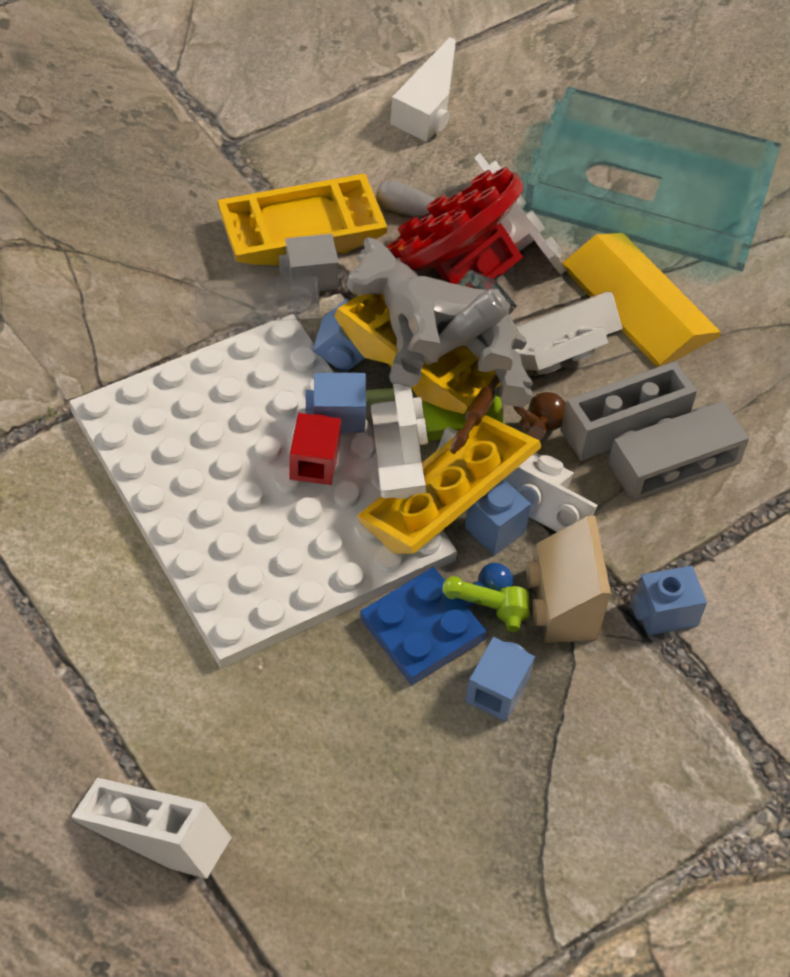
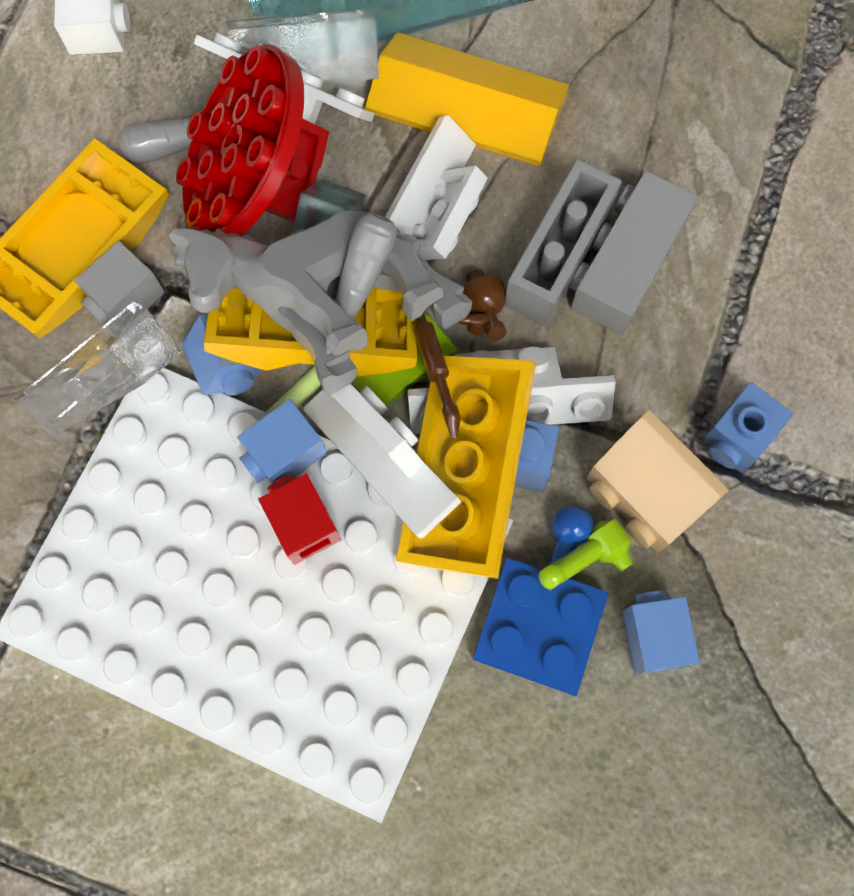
camera: 30 degrees left, 20 degrees up
none -> clear slope [225,10,379,88]

